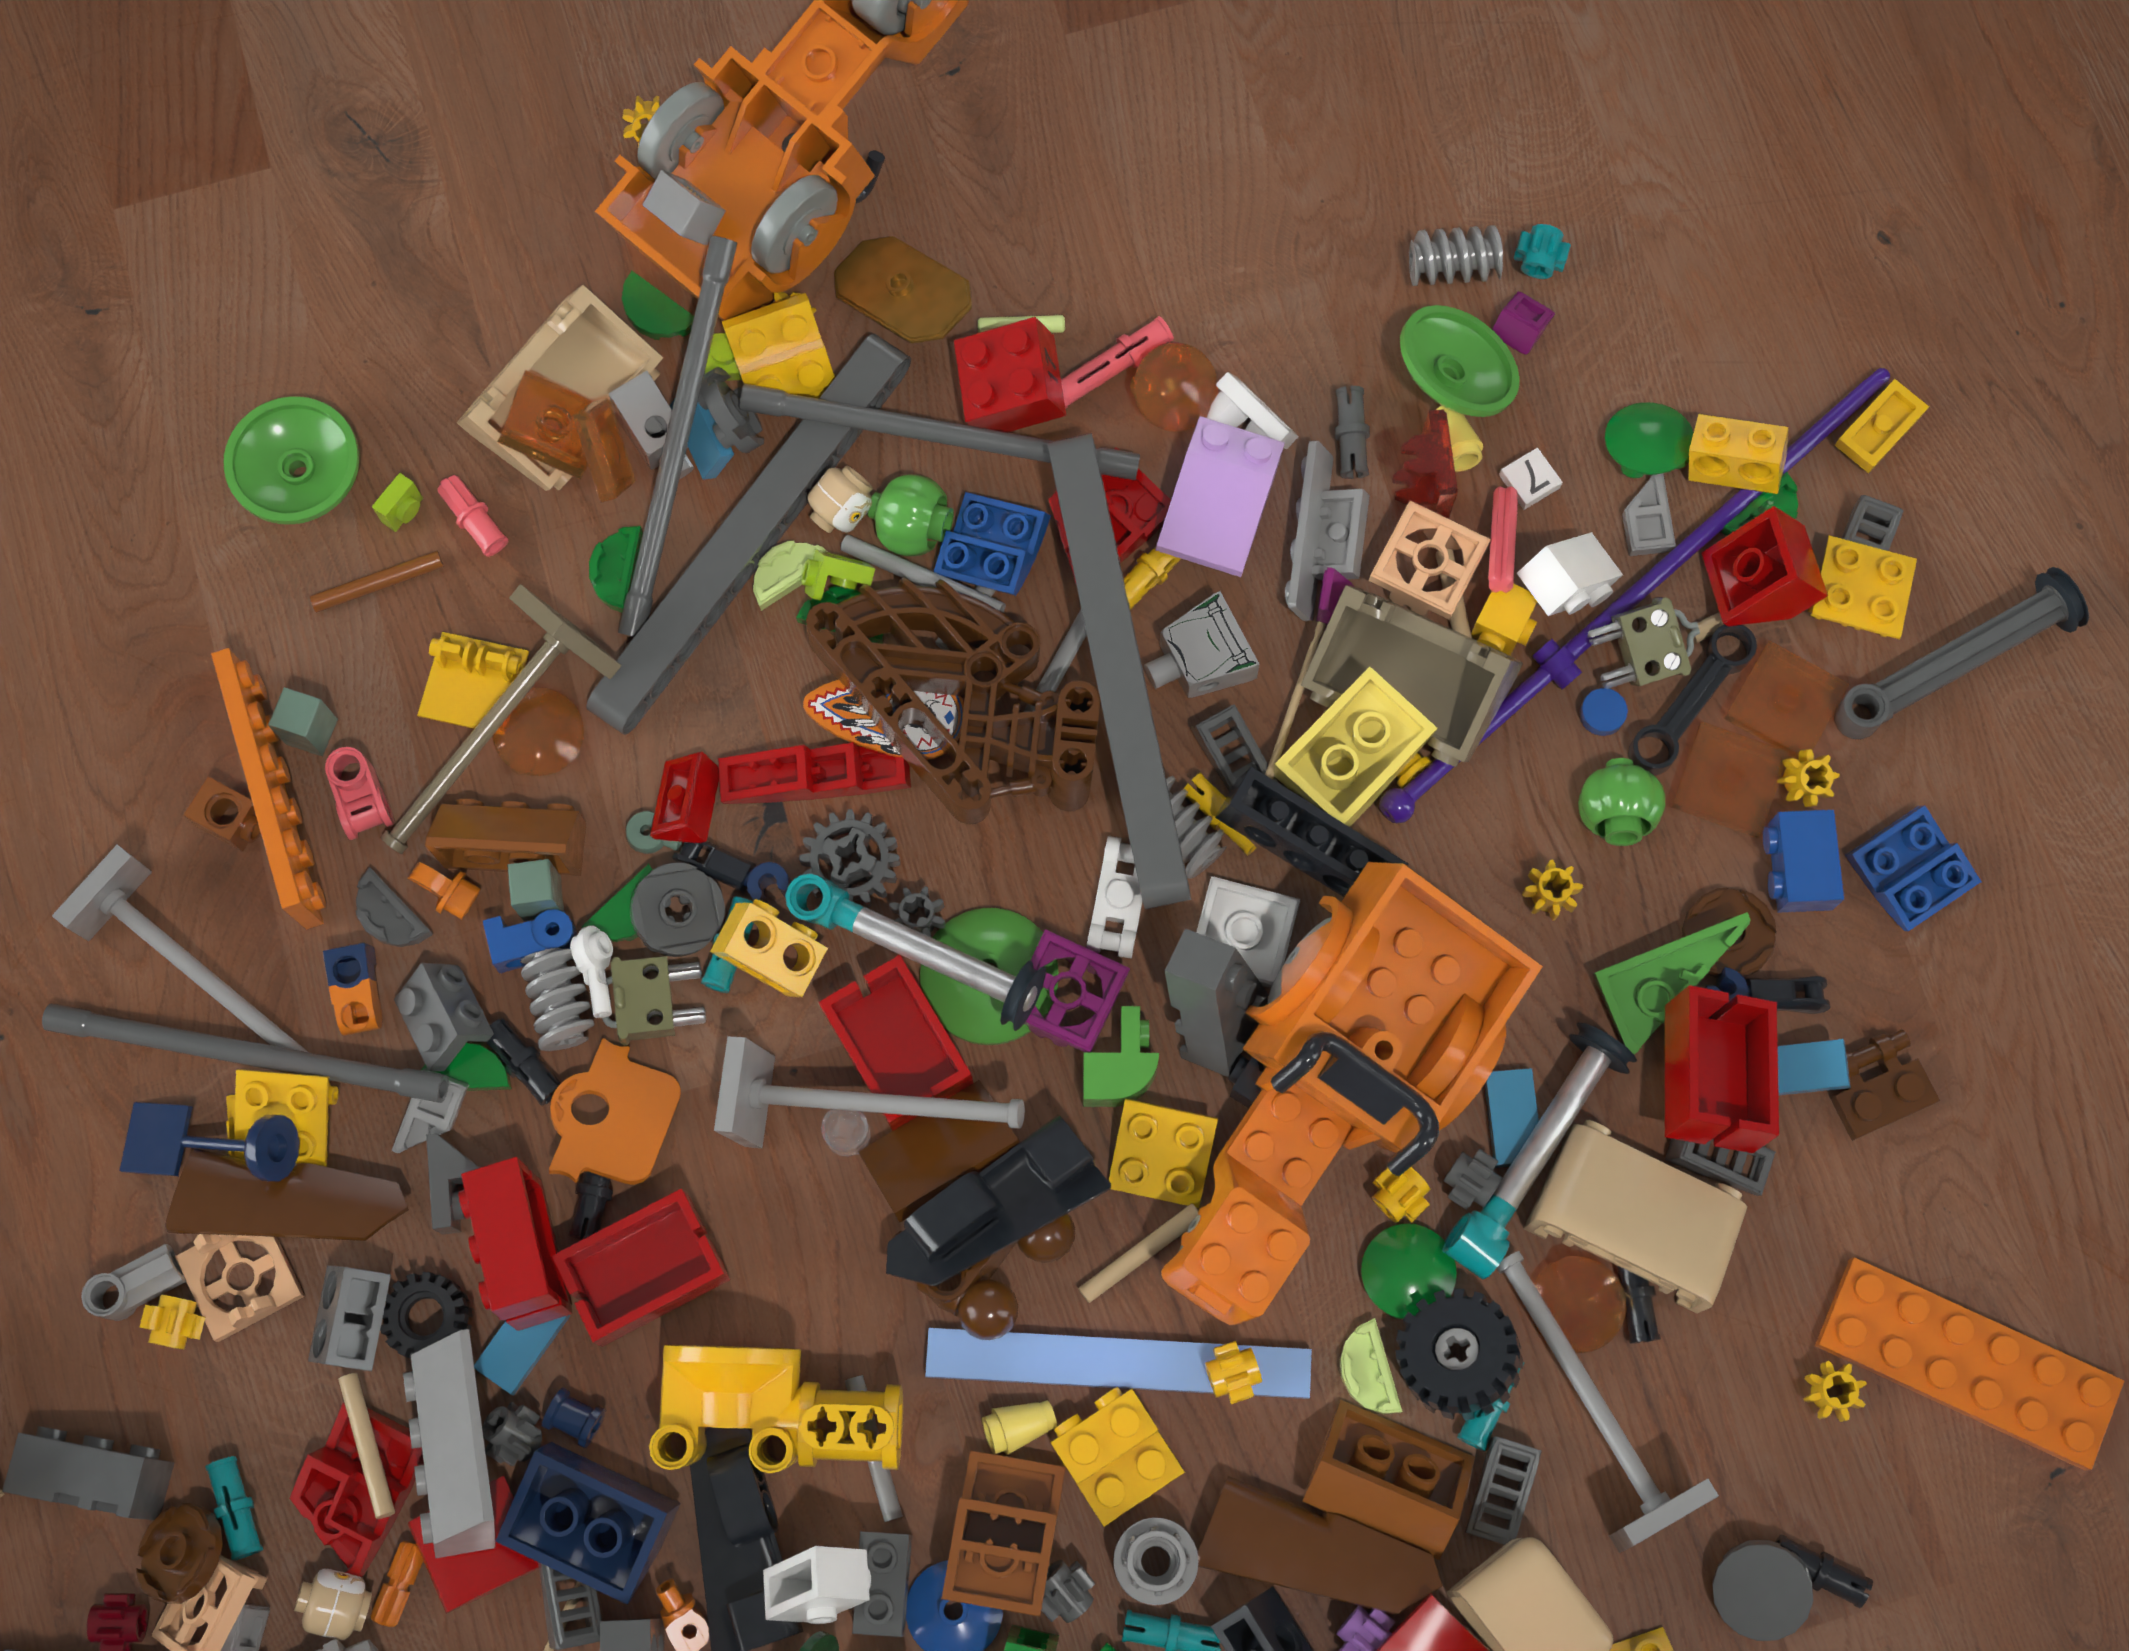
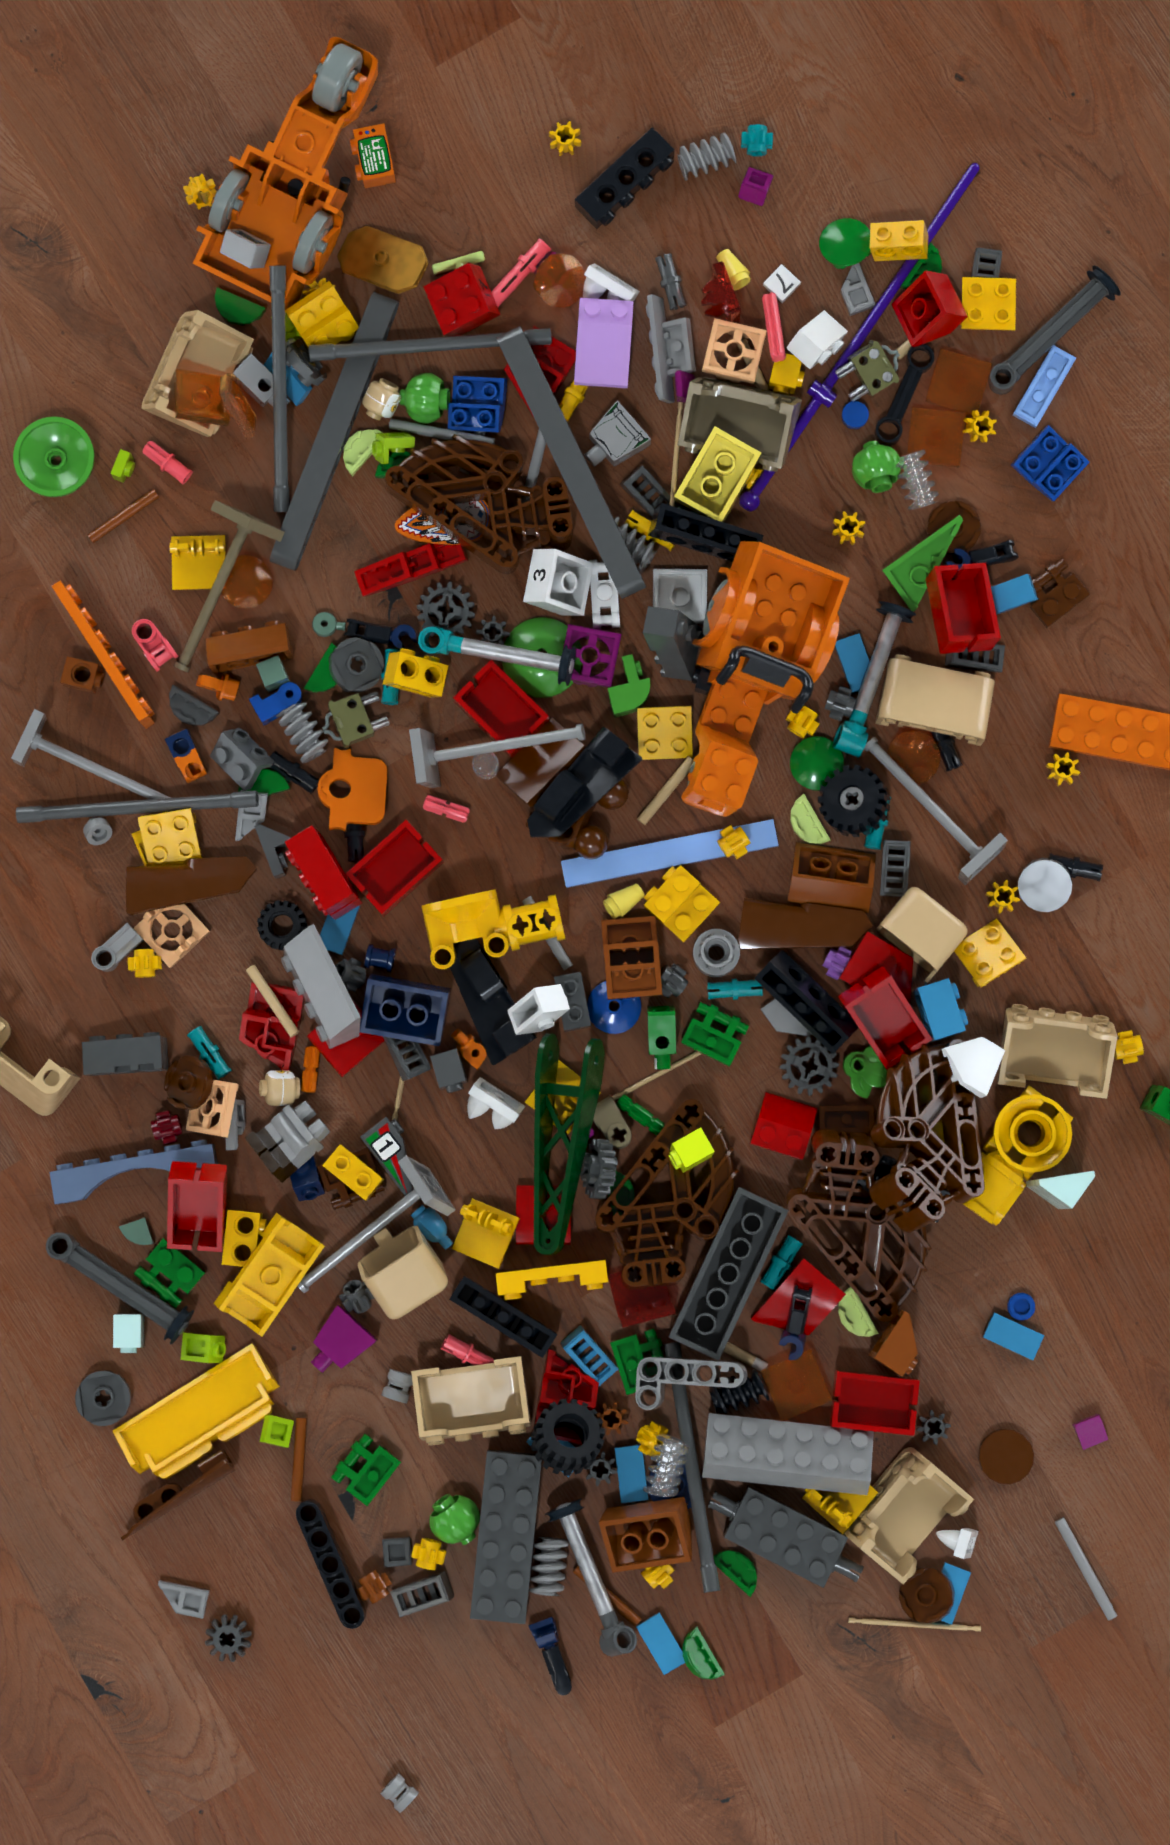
camera: 10 degrees left, 10 degrees up
dark blue piece [119,1102,300,1181] -> none
sand green piece [268,687,338,757] -> none
dark grey brick [308,1266,391,1371] -> none
white plate [570,926,613,1018] -> none
green tile [589,526,643,613] -> none
red slope [650,751,719,843] -> none
bright green dish [1400,305,1520,417] -> none
blue brick [1763,810,1844,913] -> none
yellow plate [1835,379,1929,473] -> none
none -> light grey tile [83,817,112,845]
none -> brick [349,123,396,188]
none -> coral piece [423,795,470,823]
none -> white brick [523,549,594,616]
none -> yellow gear [549,121,581,156]
none -> black brick [575,127,674,229]
none -> clear piece [895,450,939,510]
none -> yellow gear [985,880,1020,914]
none -> light blue tile [1013,345,1076,428]

